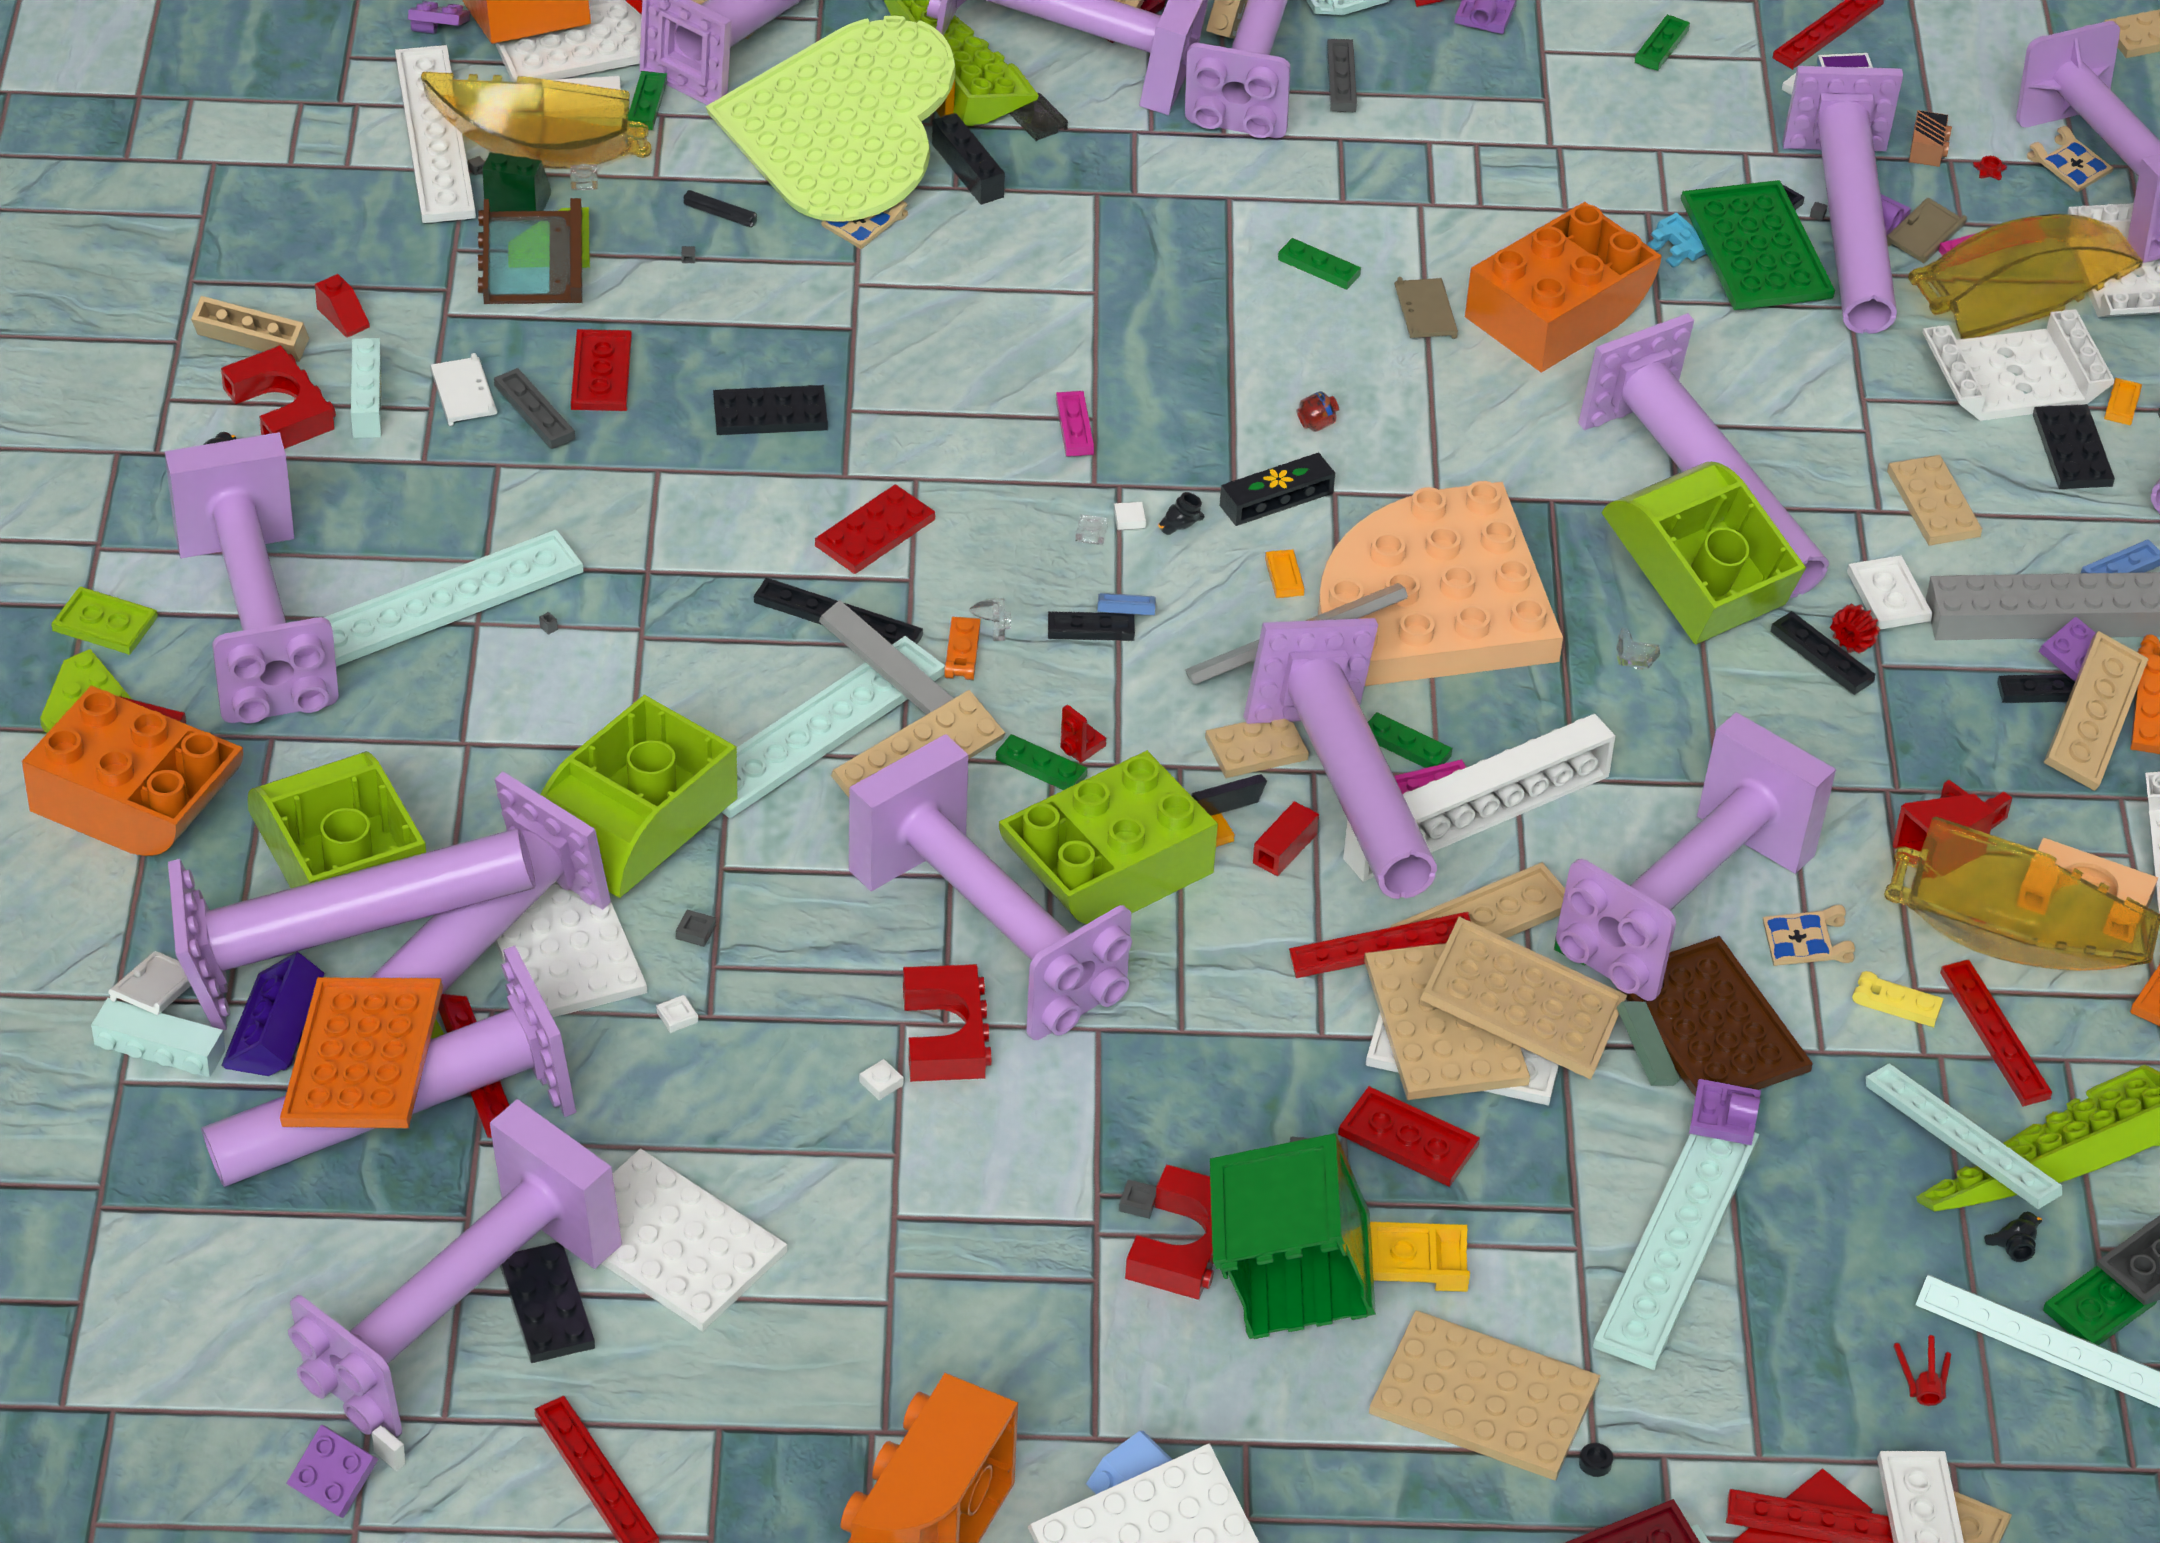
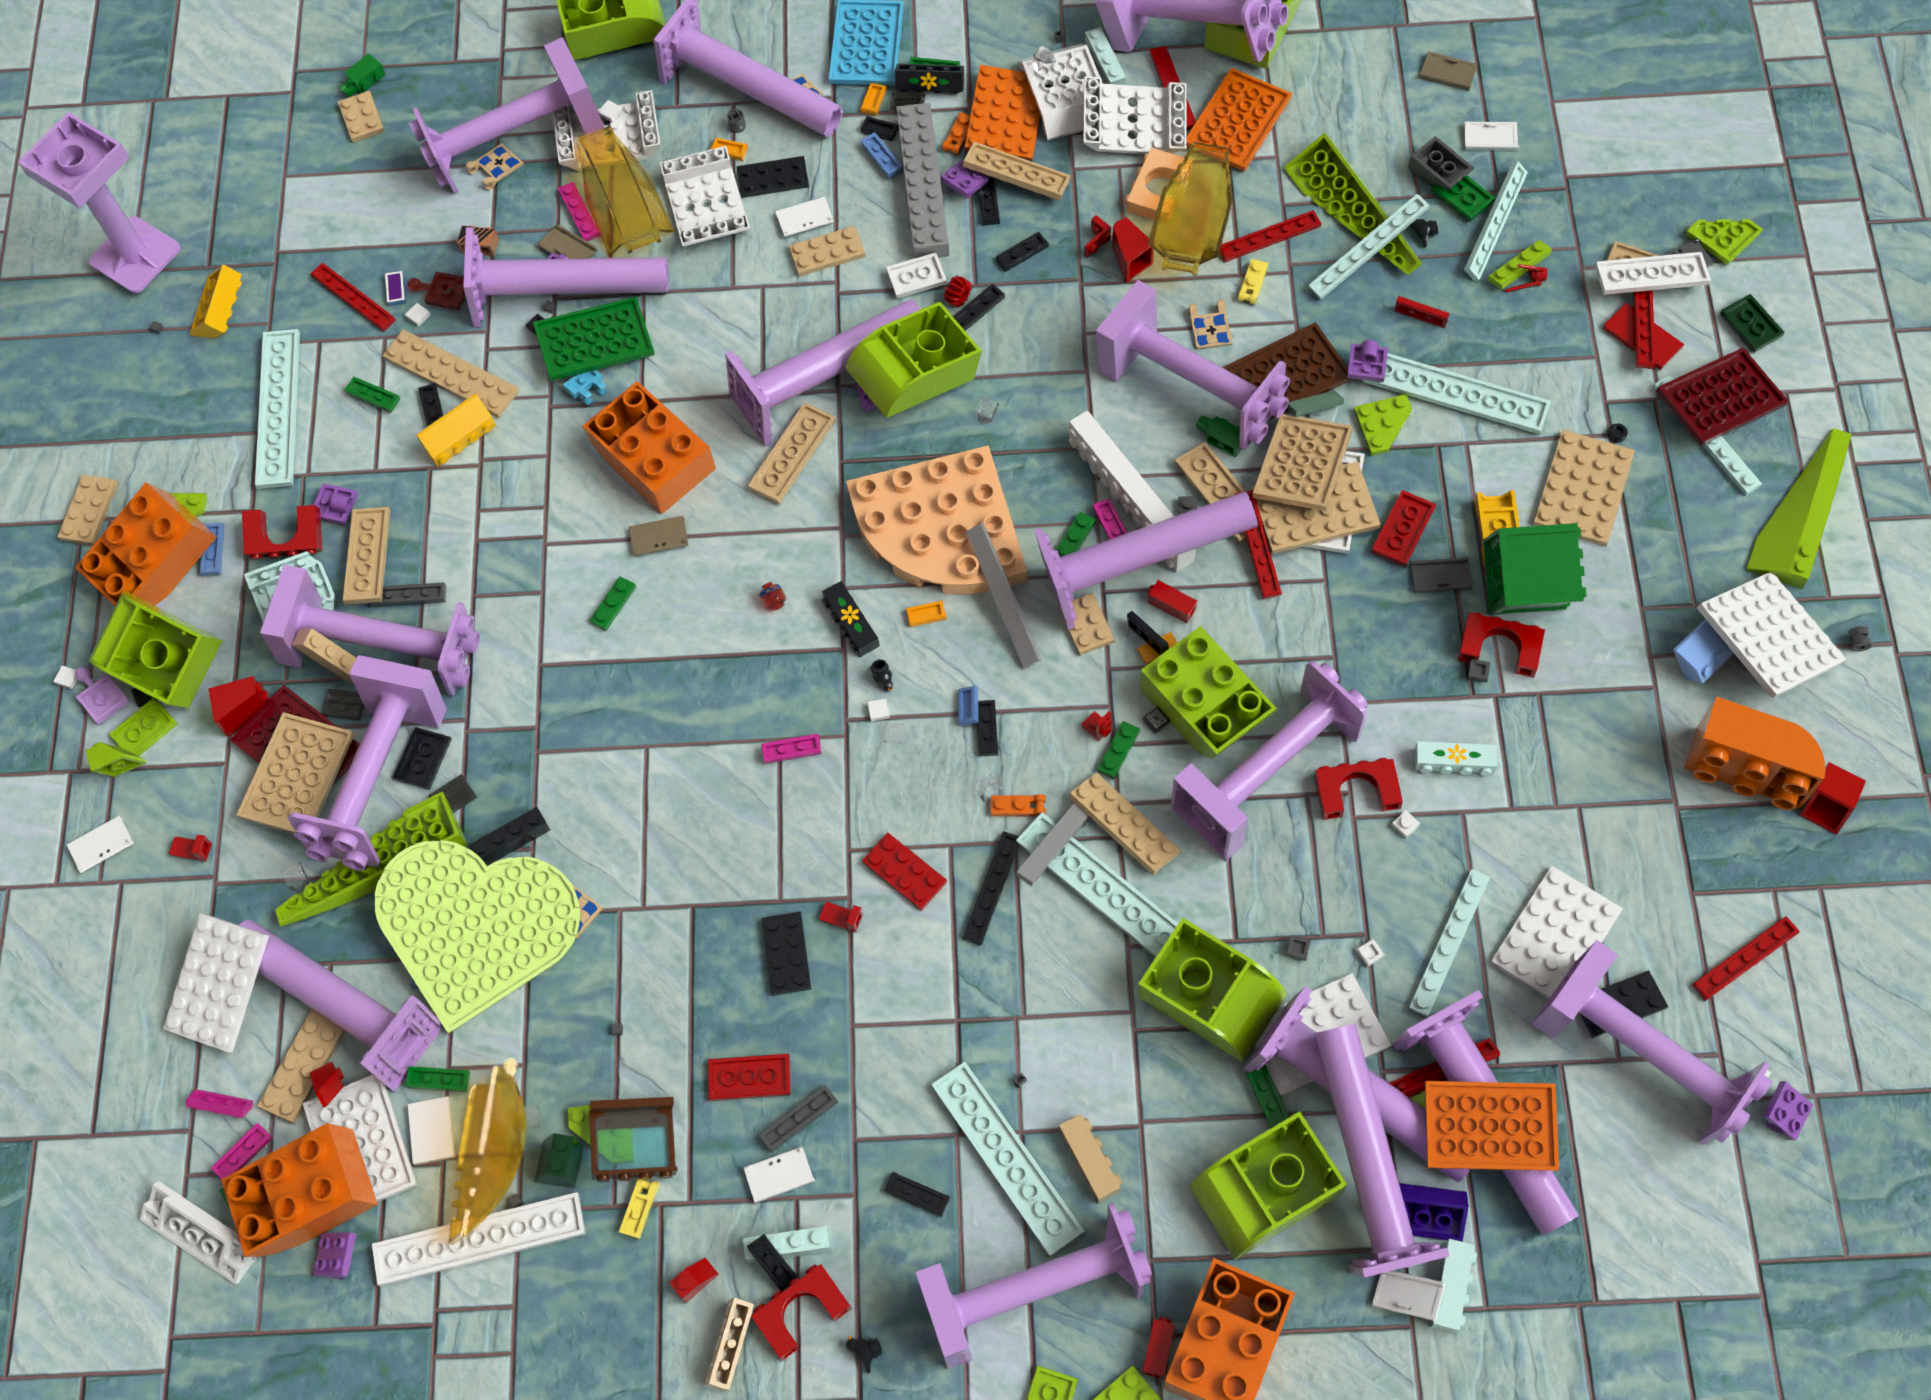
camera: 85 degrees left, 20 degrees up
black axle [684,190,757,227] -> none
red plate [1973,156,2007,180] -> none
none -> tan plate [343,507,391,605]
none -> tan plate [382,329,519,418]
none -> black tile [393,727,452,790]
none -> yellow slope [416,393,496,467]
none -> black tile [418,383,444,427]
none -> light yellow plate [619,1178,660,1239]
none -> black tile [747,1234,798,1291]
none -> tan plate [748,402,836,504]
none -> white door [775,197,834,237]
none -> red bracket [819,902,863,933]
none -> black tile [884,1172,950,1217]
none -> black tile [995,232,1049,272]
none -> tan brick [1059,1114,1122,1204]
none -> dark grey plate [1178,496,1197,515]
none -> lime plate [1353,394,1412,456]
none -> red tile [1394,296,1450,328]
none -> light aqua plate [1408,869,1490,1018]
none -> light aqua brick [1415,741,1497,776]
none -> lime plate [1488,240,1552,290]

